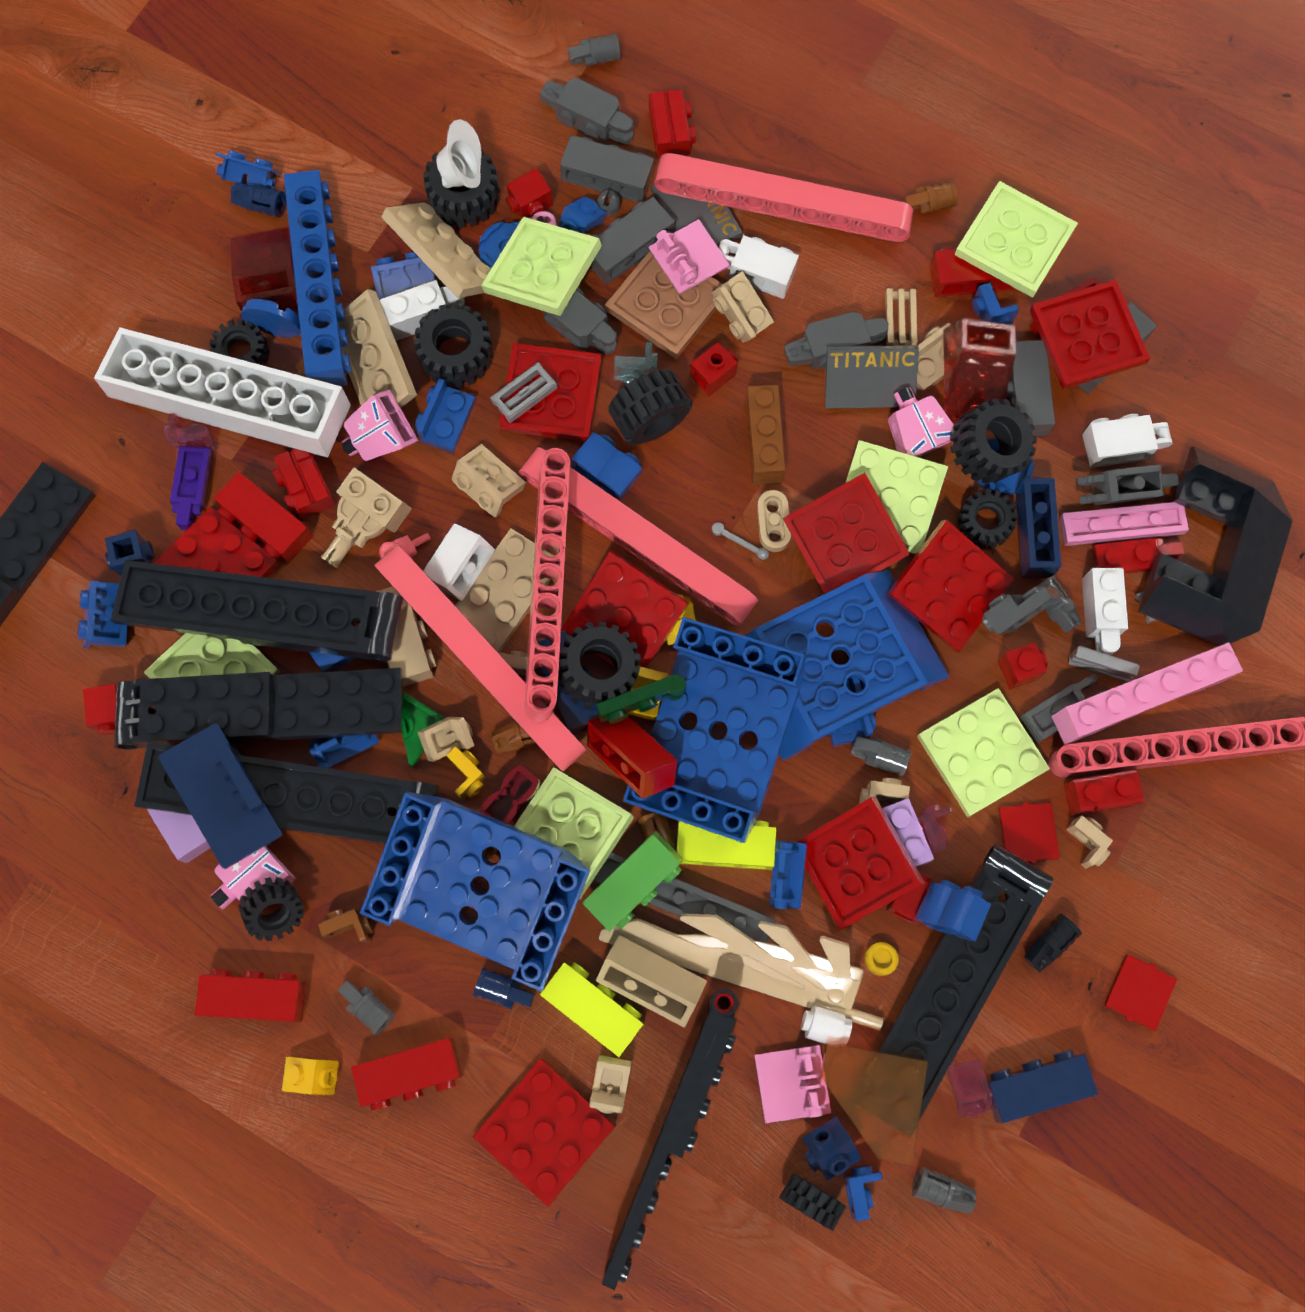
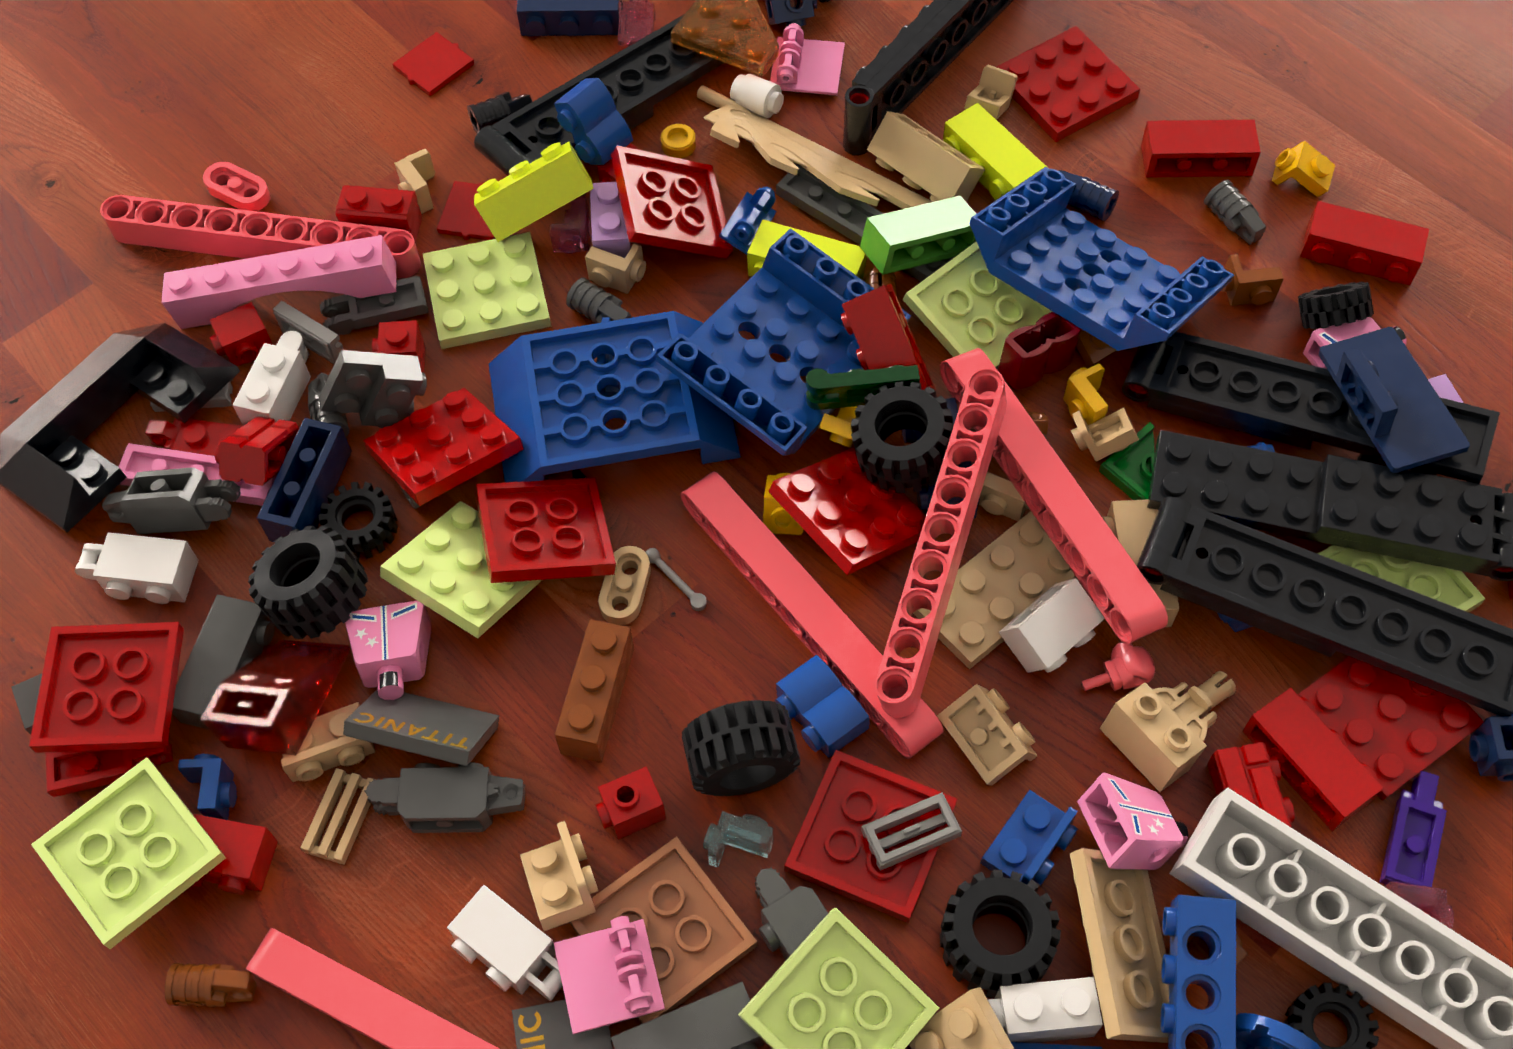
camera: 160 degrees left, 15 degrees down
none -> coral plate [203,162,270,211]
none -> red brick [209,302,273,367]
none -> red brick [215,416,299,486]
none -> neon yellow brick [474,141,594,242]

